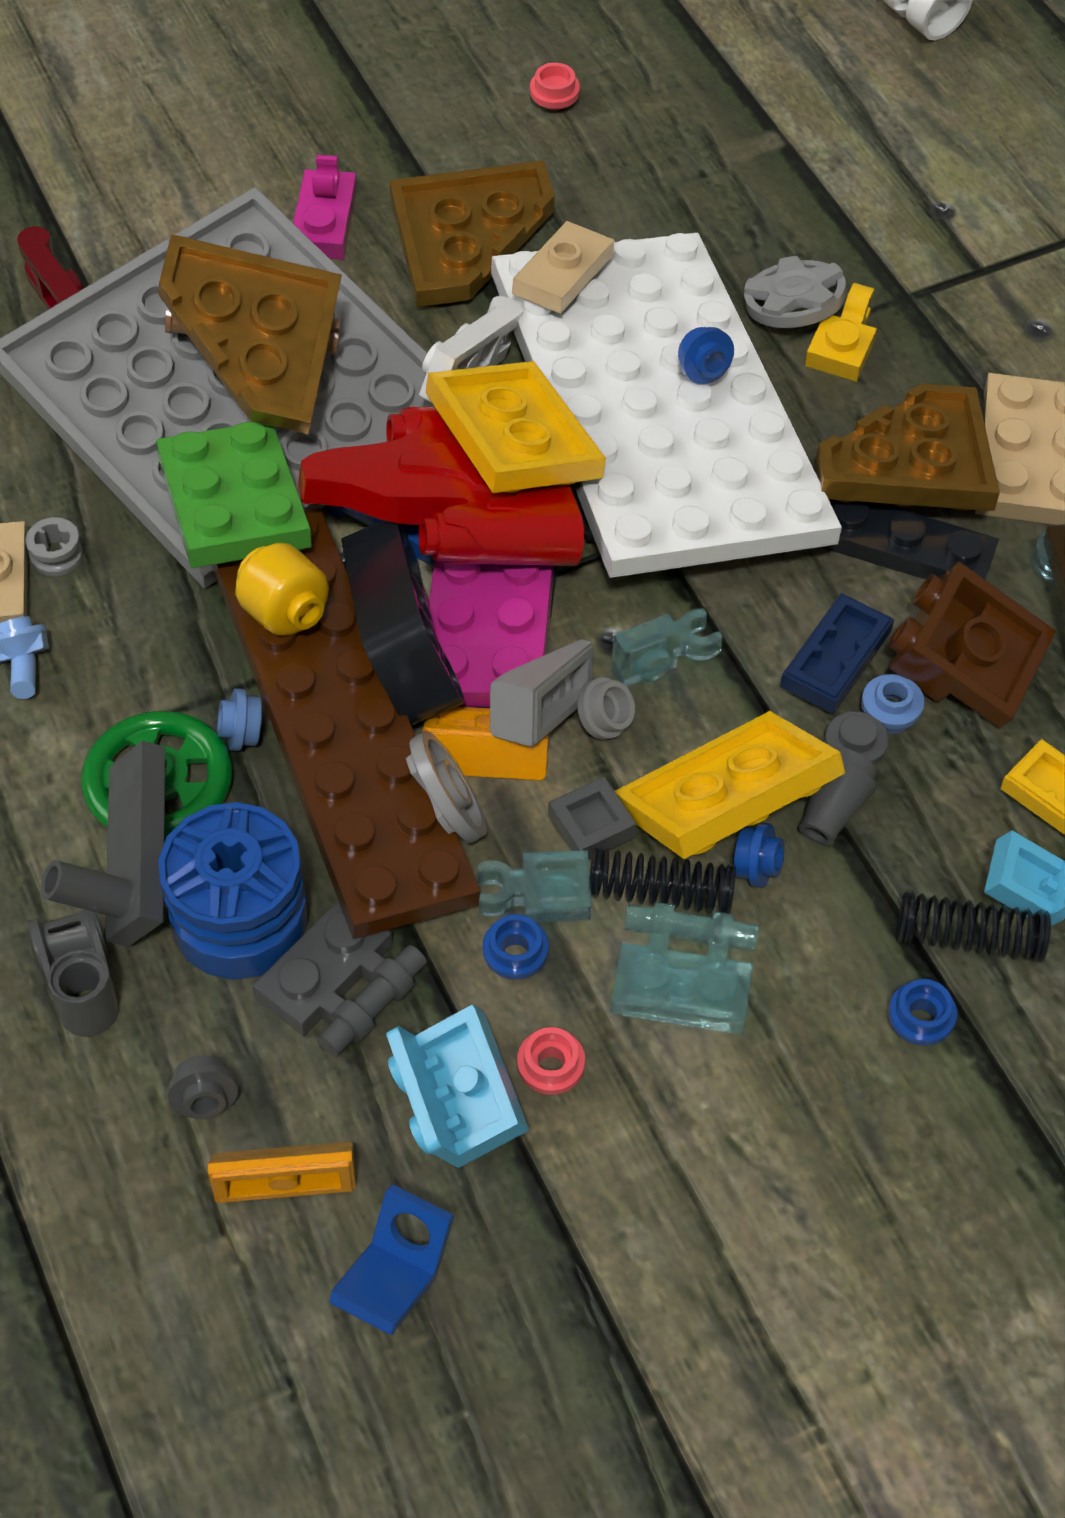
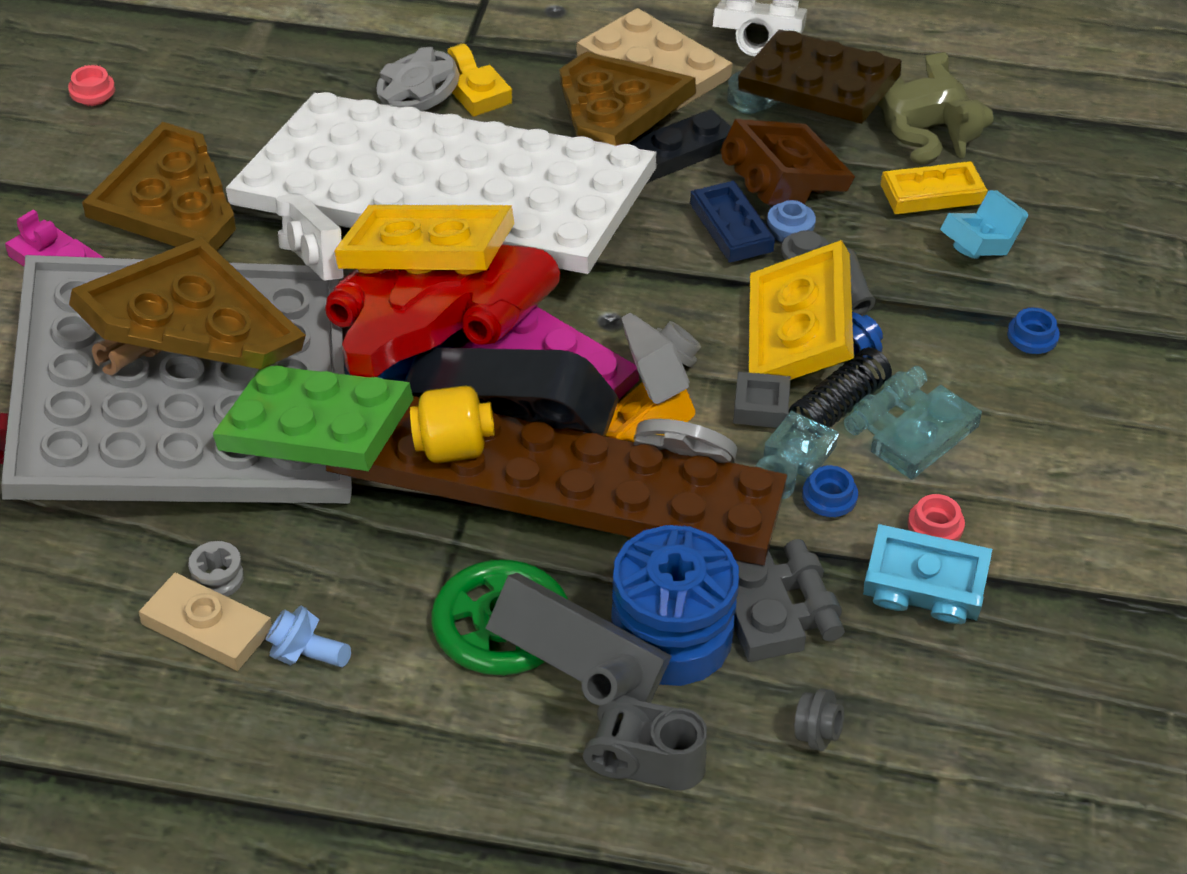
camera: 55 degrees left, 10 degrees down
light orange slope [208,1142,356,1203] -> none
medium blue plate [217,688,261,751] -> none
blue bracket [329,1184,454,1335] -> none
tan plate [512,221,615,314] -> none
clear light blue plate [611,609,723,687] -> none
blue plate [678,327,734,384] -> none
black piece [897,891,1051,963] -> none

